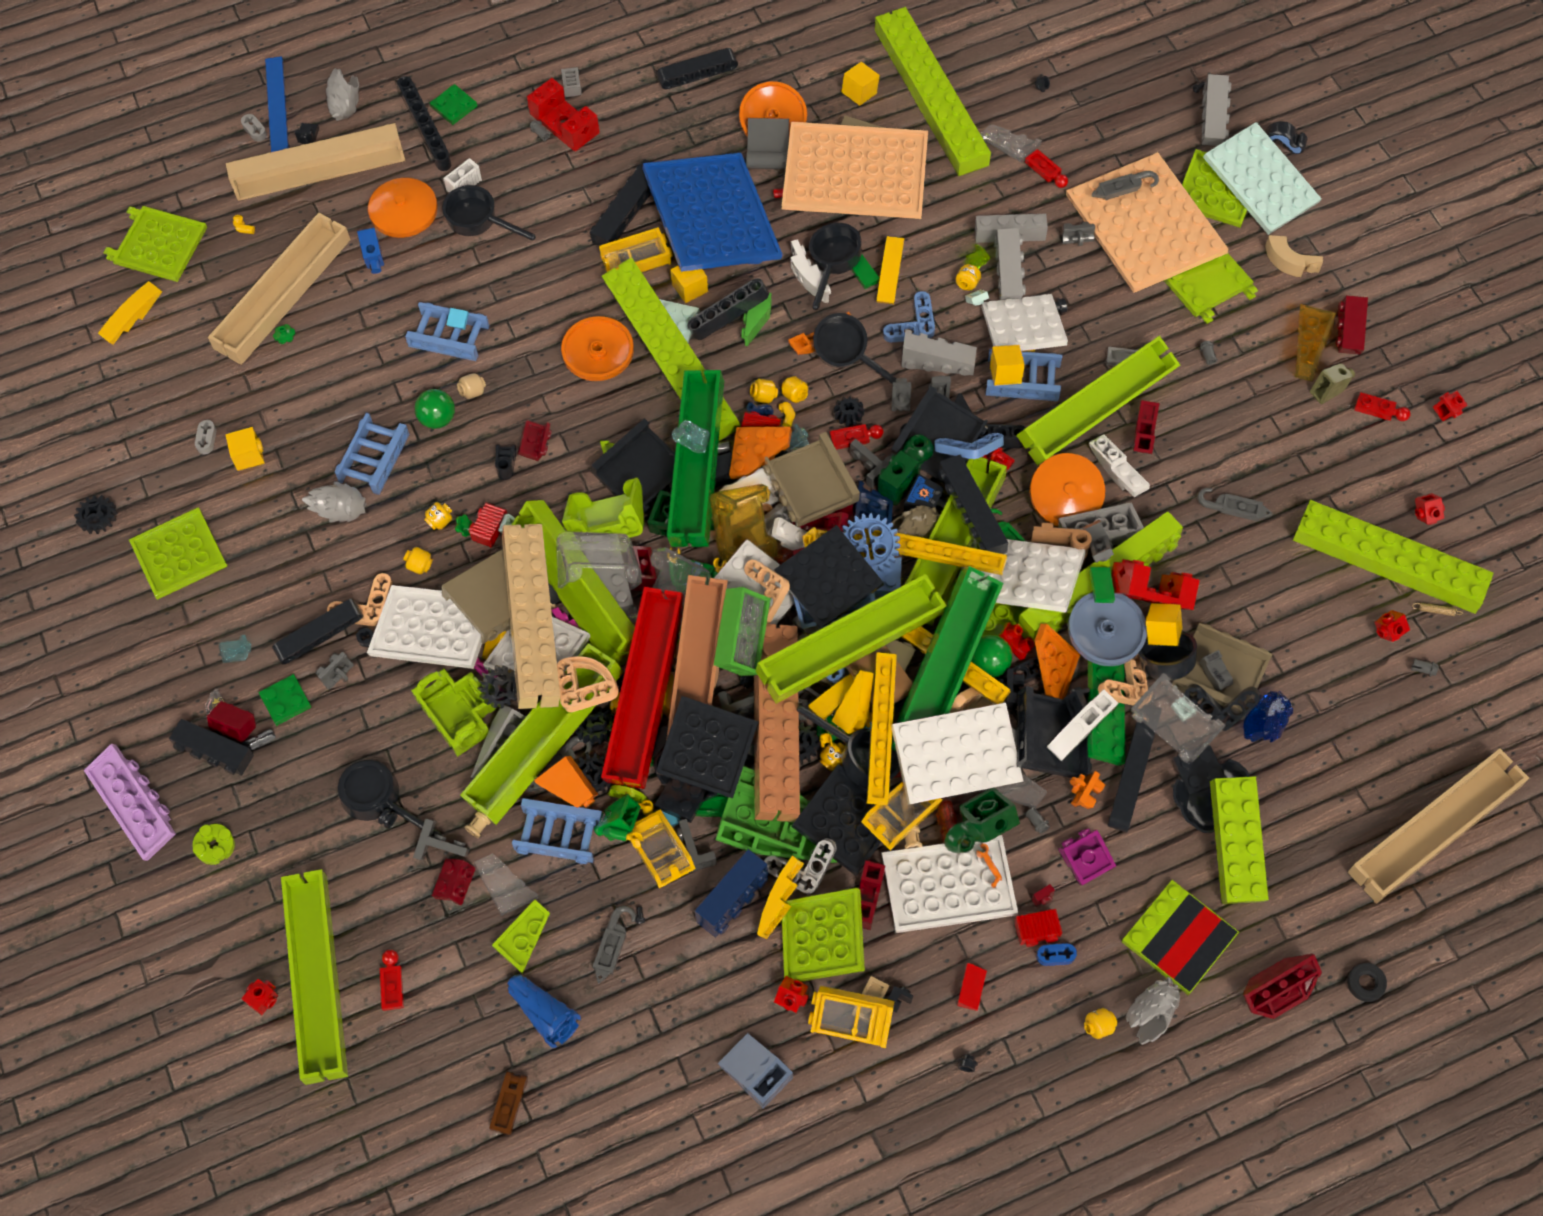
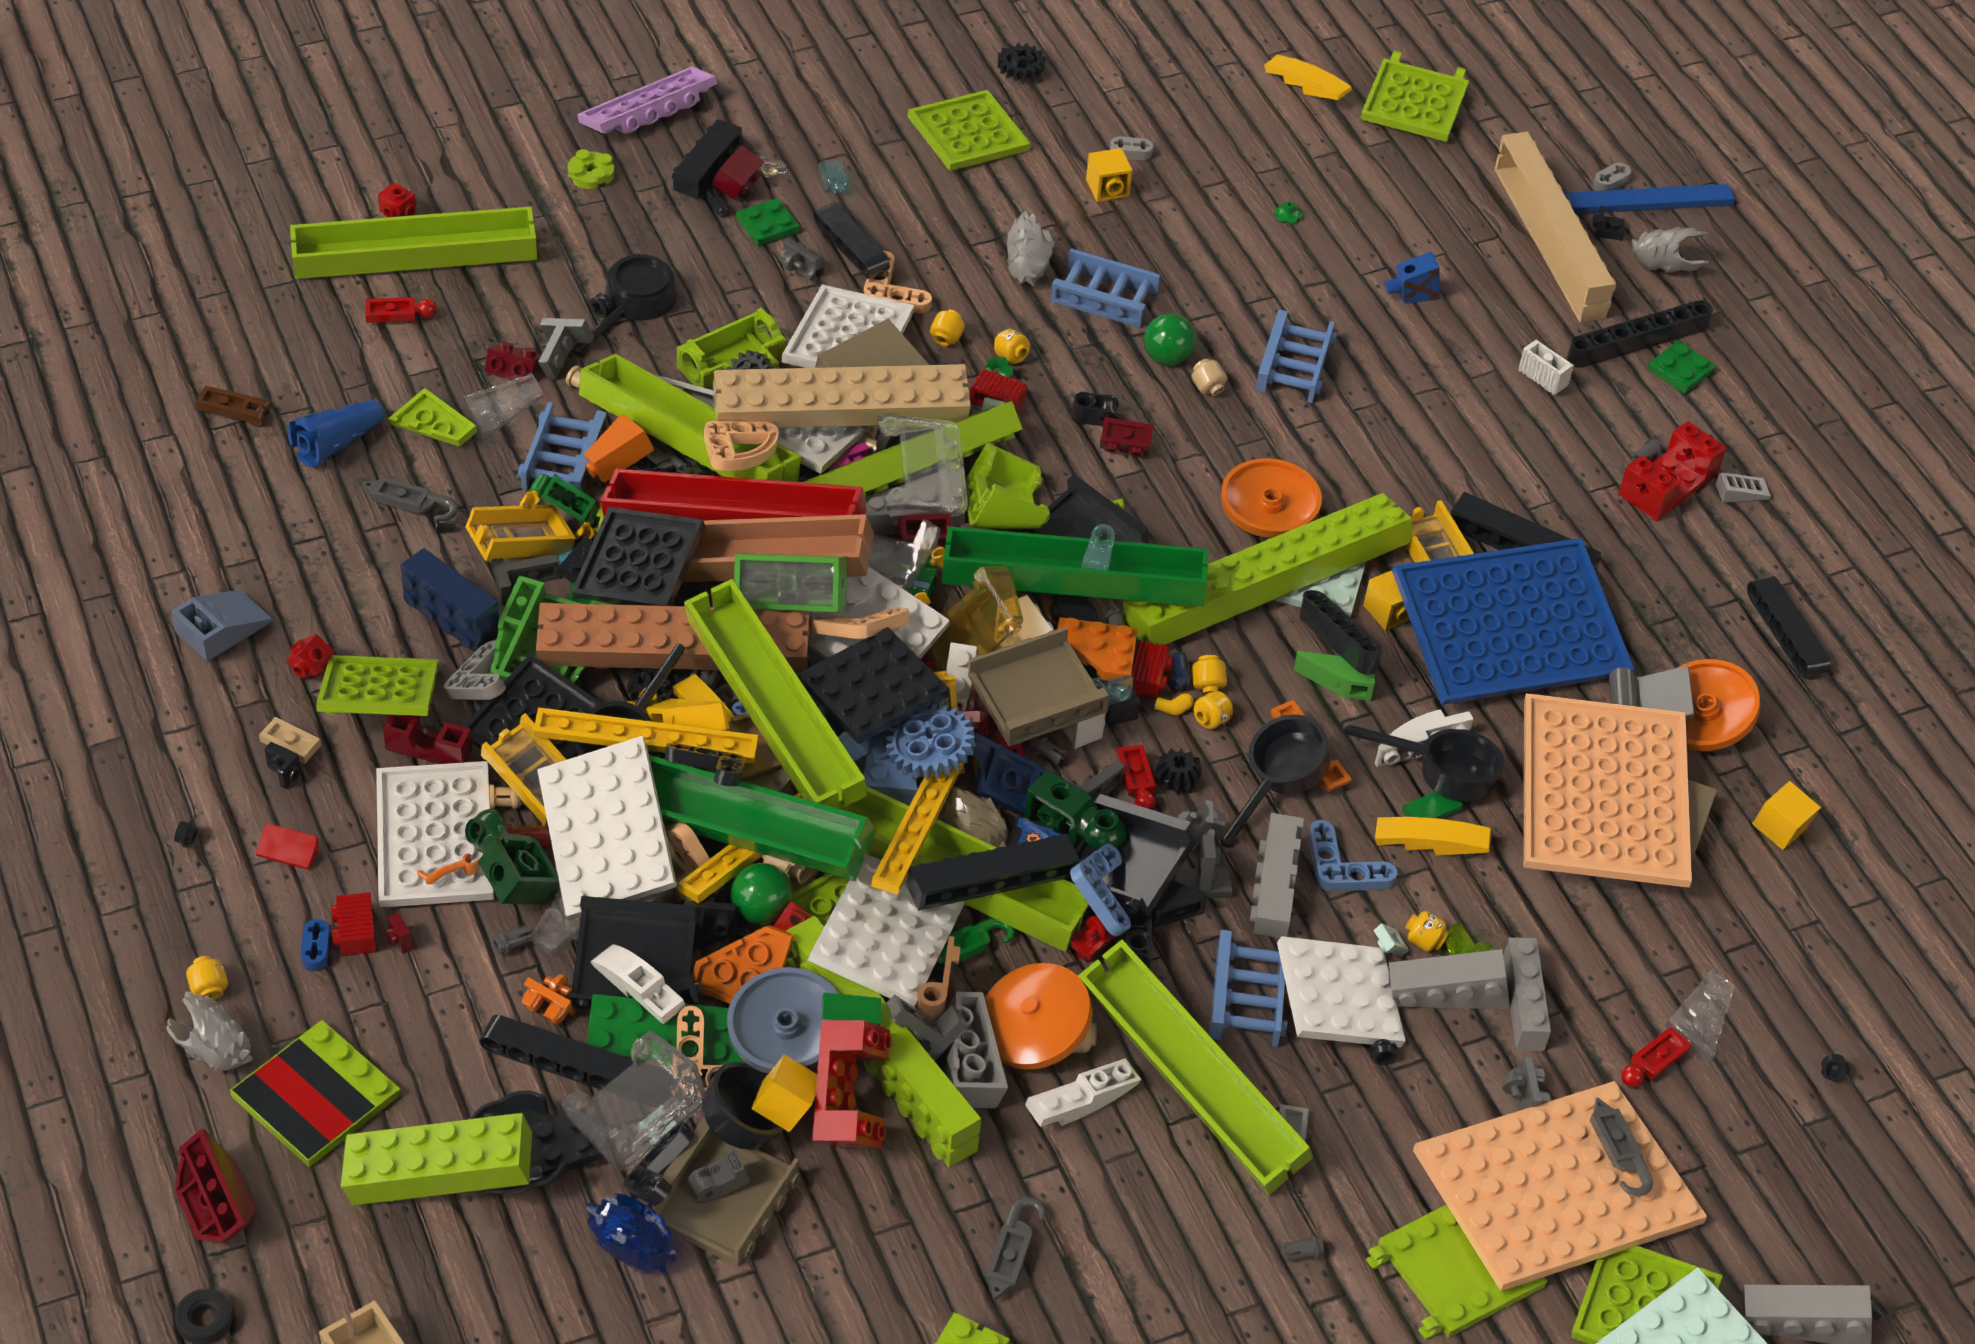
camera: 85 degrees right, 15 degrees down
tan piece [208,213,350,365] -> none
yellow arm [233,215,255,234] -> none
black bush [356,628,374,647] -> none
orange dish [368,178,438,238] -> none
black piece [442,185,536,240] -> none
medium azure tile [446,308,469,330] -> none
yellow slope [757,856,804,939] -> none
yellow door [808,985,895,1048] -> none
lime piece [875,7,991,176] -> none
yellow head [990,345,1024,386] -> none
magenta plate [1058,828,1116,885] -> none
dark red arch [1133,400,1160,454] -> none
none -> black beam [664,743,746,787]

